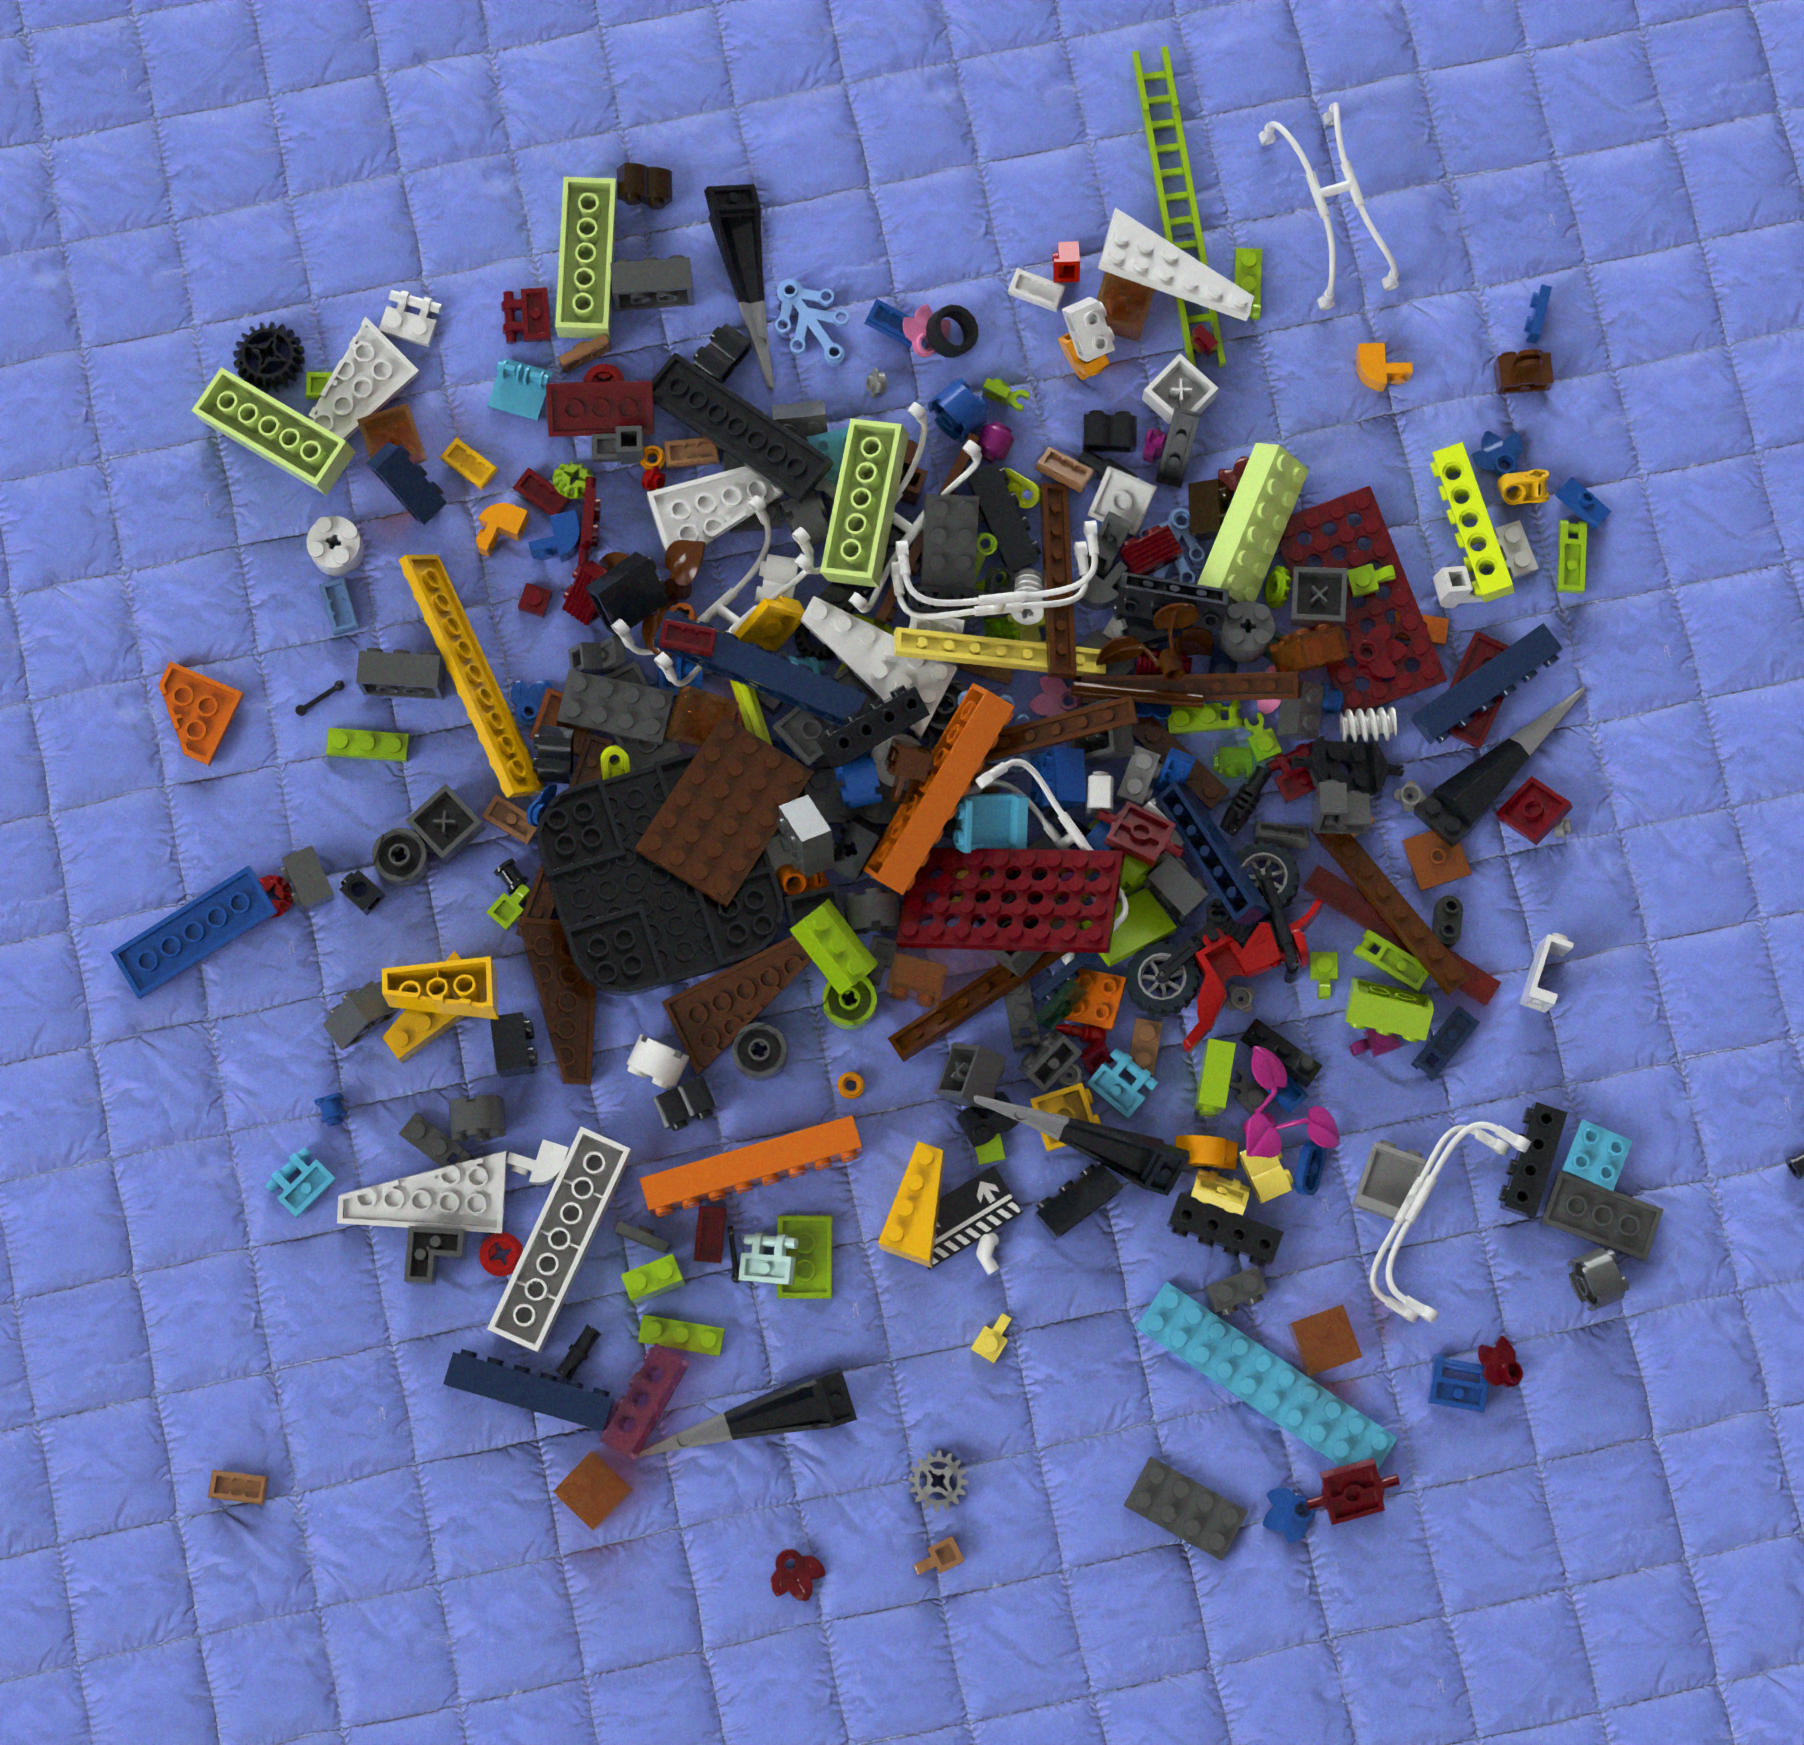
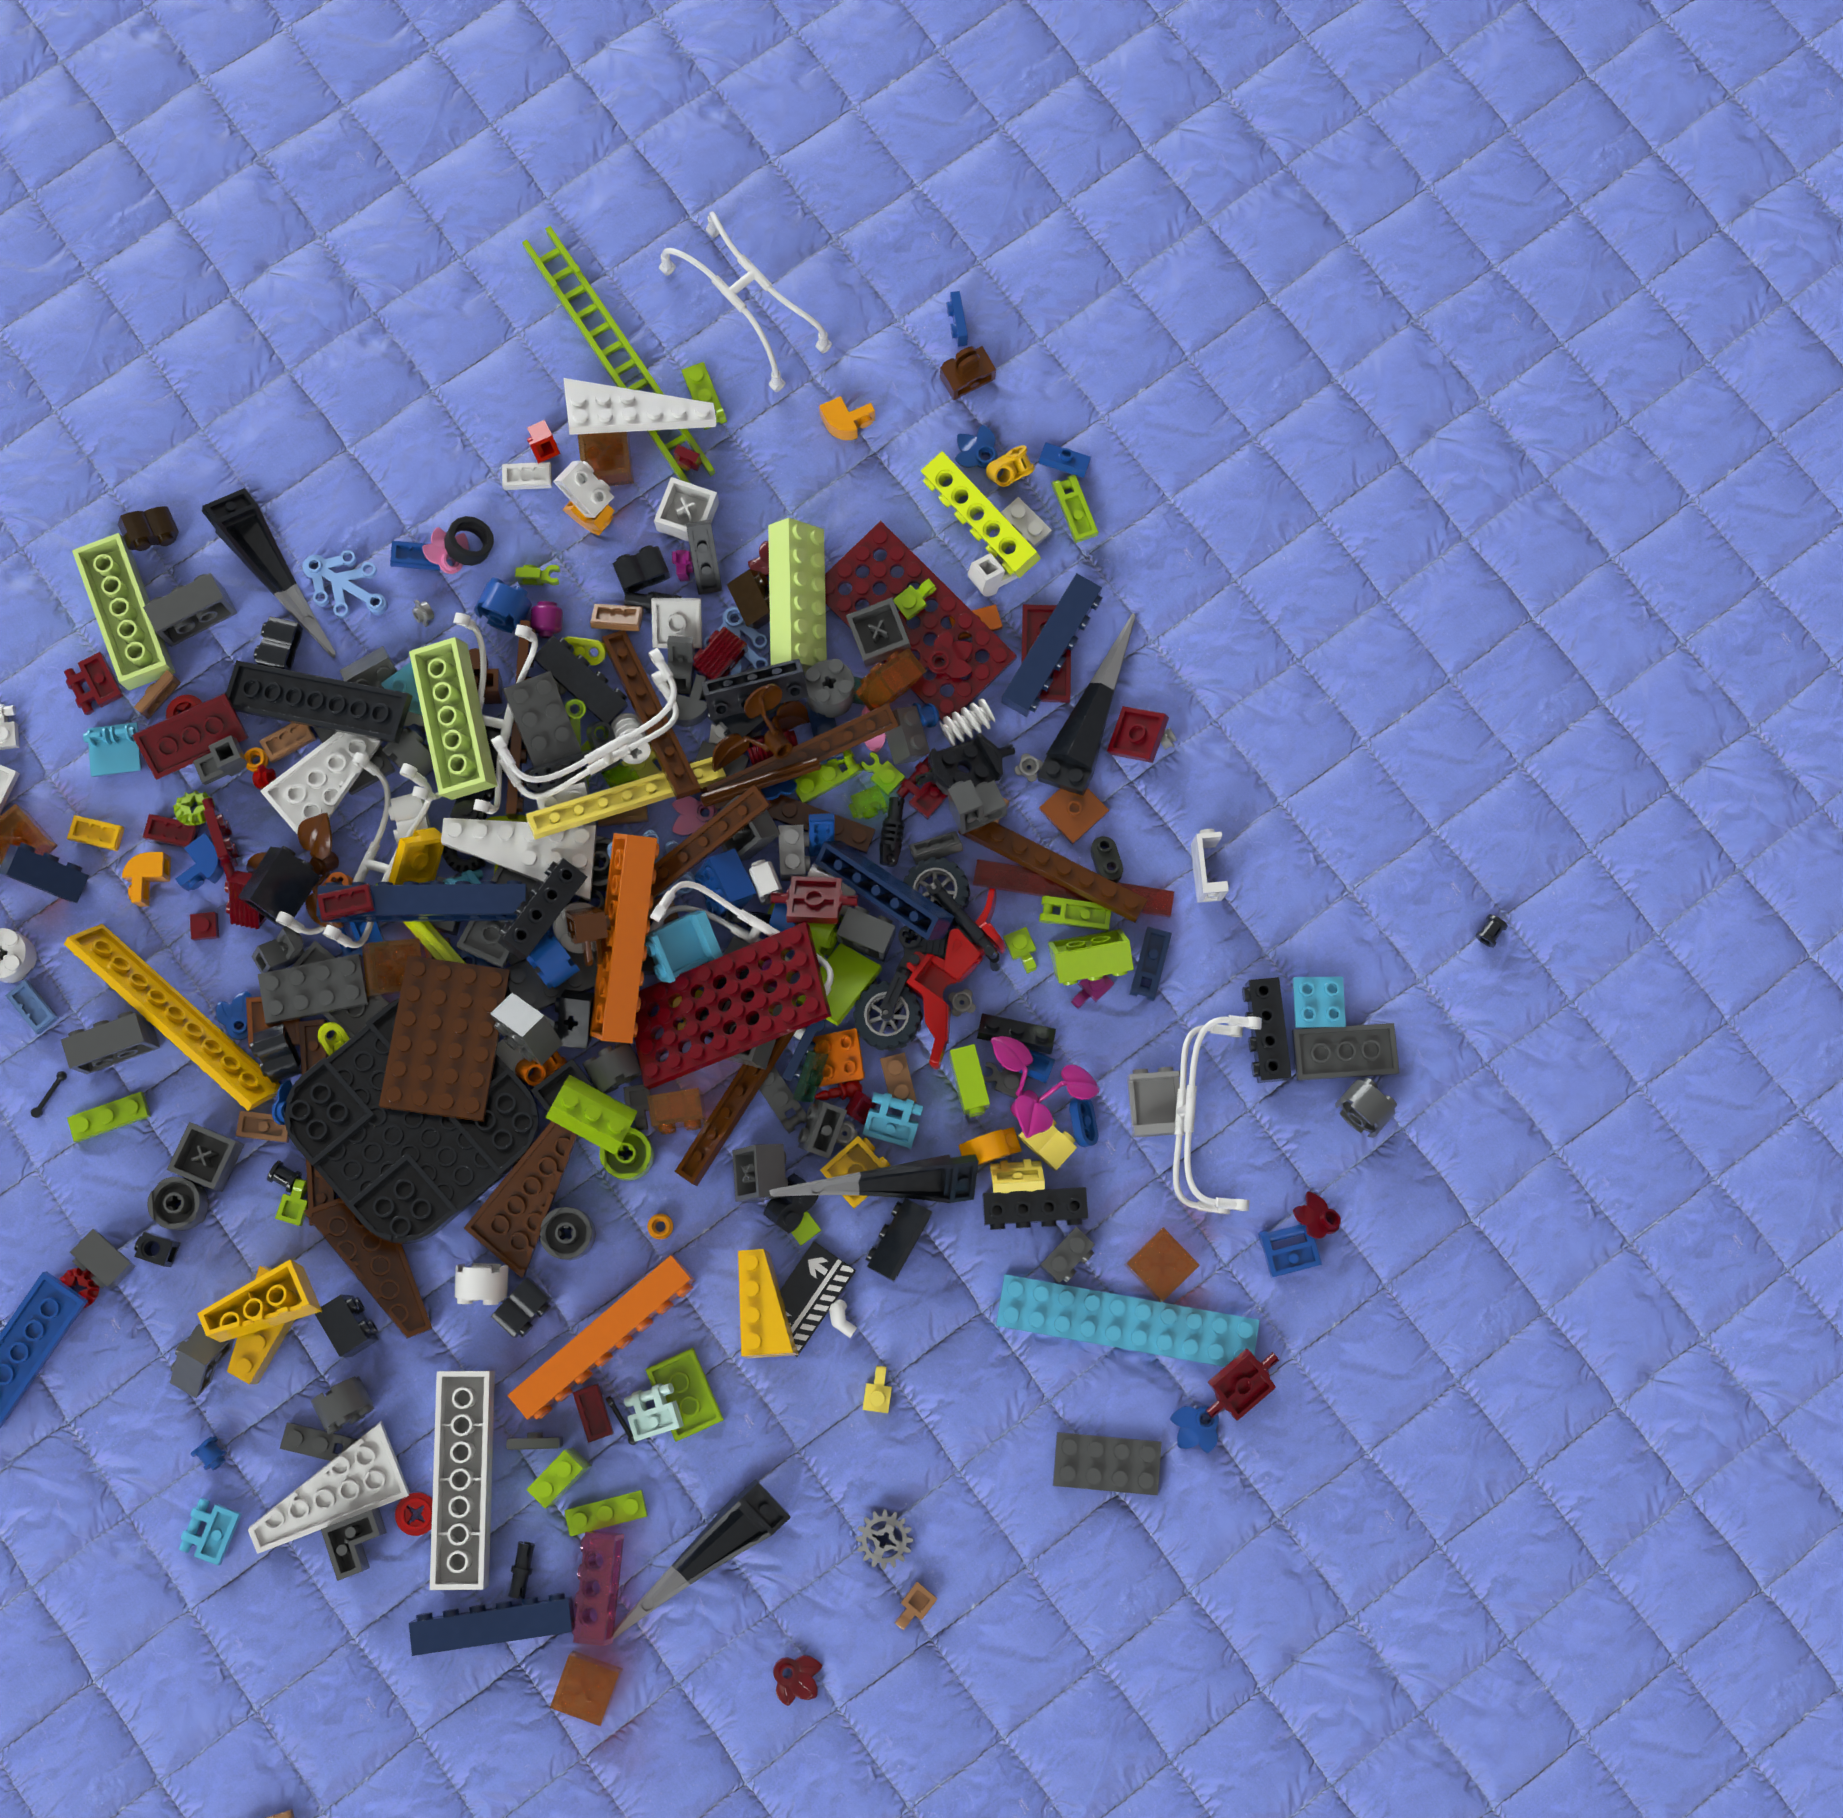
camera: 25 degrees left, 0 degrees up
white brick [506,1139,570,1185] -> none
lime gear [1264,566,1292,609] -> none

